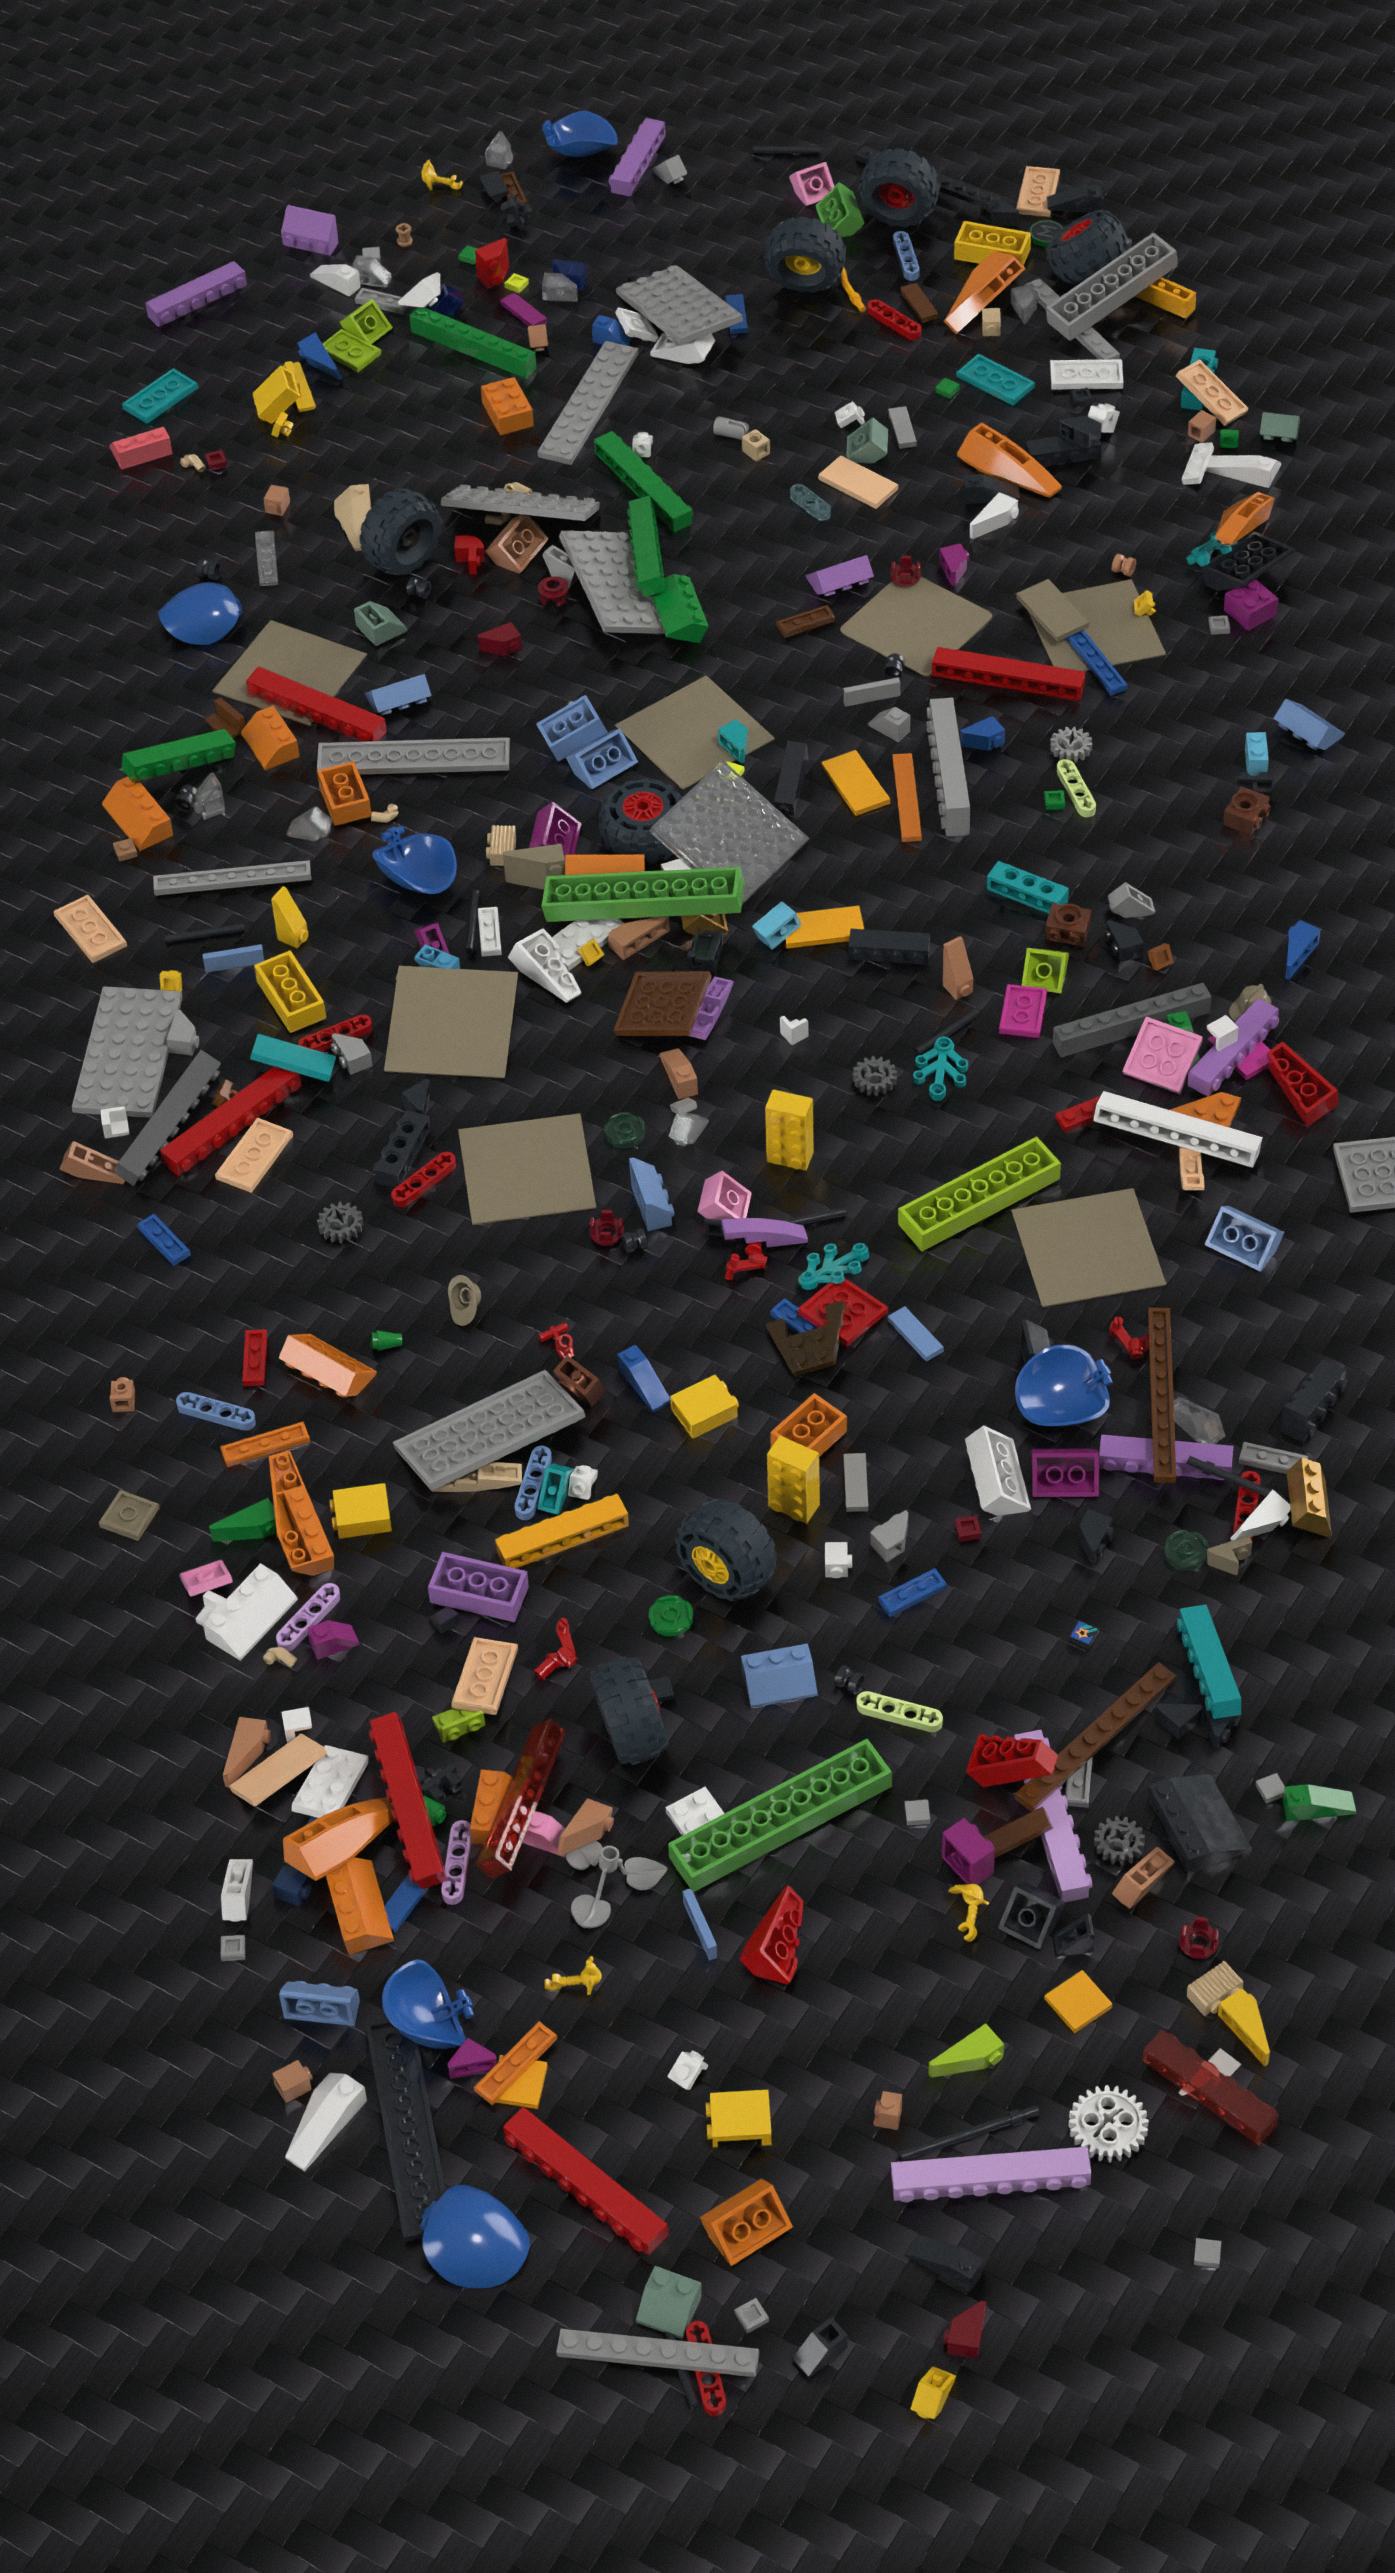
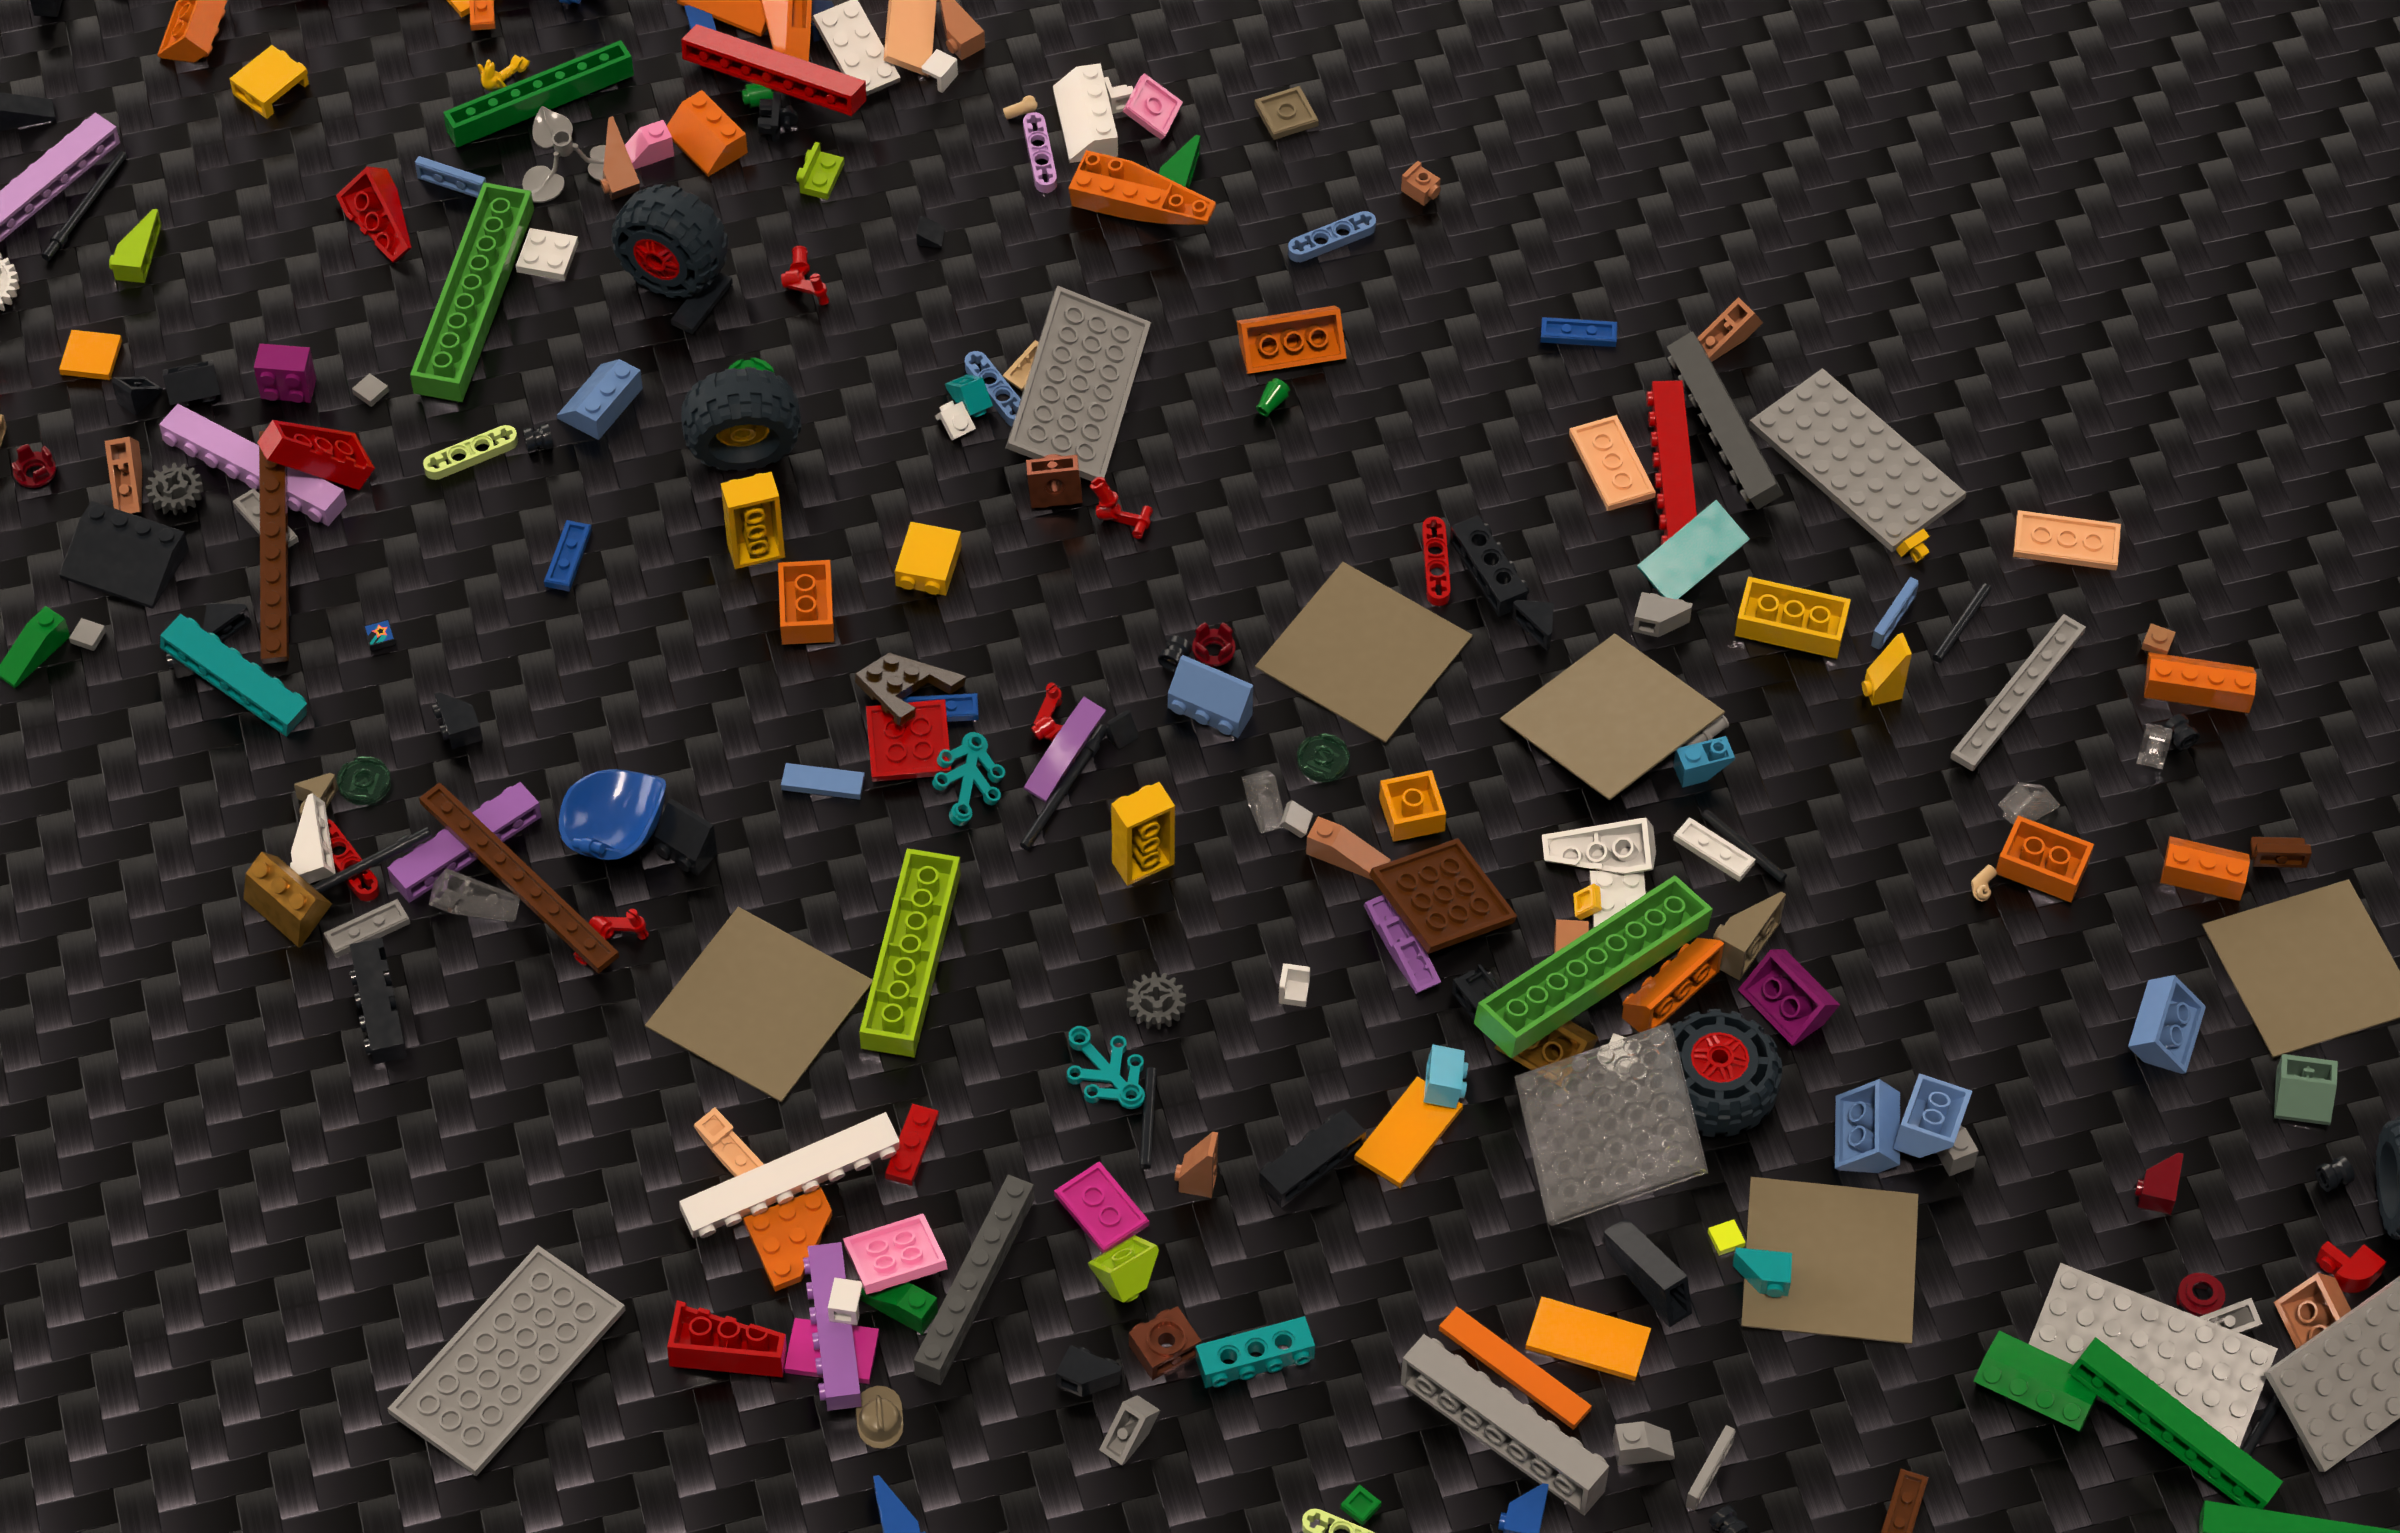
camera: 130 degrees right, 5 degrees up
white panel [100,1106,129,1138] -> none
green brick [122,729,236,782] -> none
light grey slope [166,1010,199,1056] -> none
dark orange tile [212,1079,238,1107] -> none
orange tile [220,1422,310,1467] -> none
red plate [242,1329,268,1386] -> none
red brick [246,666,387,742] -> none
red beam [298,1015,372,1052] -> none
magenta slope [307,1620,359,1660] -> none
light grey plate [317,738,510,774] -> none
dark grey gear [317,1202,364,1243] -> none
yellow brick [330,1483,392,1539] -> none
blue piece [372,826,457,894] -> none
magenta slope [414,923,449,954] -> none
medium lavender brick [428,1552,529,1622] -> none
lavender beam [442,1820,472,1905] -> none
dark tan piece [448,1275,481,1326] -> none
light nougat tile [452,1637,518,1715] -> none
clear red brick [476,1718,566,1879] -> none
tan brick [486,825,516,866] -> none
light orange brick [495,1494,629,1569] -> none
slope [617,1345,671,1412] -> none
white bracket [667,2051,709,2090] -> none
bright pink slope [698,1171,752,1220] -> none
white brick [825,1542,852,1578] -> none
light grey tile [844,1453,868,1512] -> none
light grey slope [870,1510,908,1562] -> none
nougat brick [874,2091,902,2130] -> none
yellow piece [948,1884,989,1942] -> none
dark red plate [955,1515,981,1542] -> none
white slope [965,1425,1031,1516] -> none
reddish brown tile [983,1806,1053,1859] -> none
magenta slope [1031,1449,1099,1497] -> none
dark orange tile [1148,943,1174,970] -> none
medium blue slope [1205,1206,1284,1271] -> none
none -> green brick [443,40,634,147]
none -> light orange brick [1379,770,1446,842]

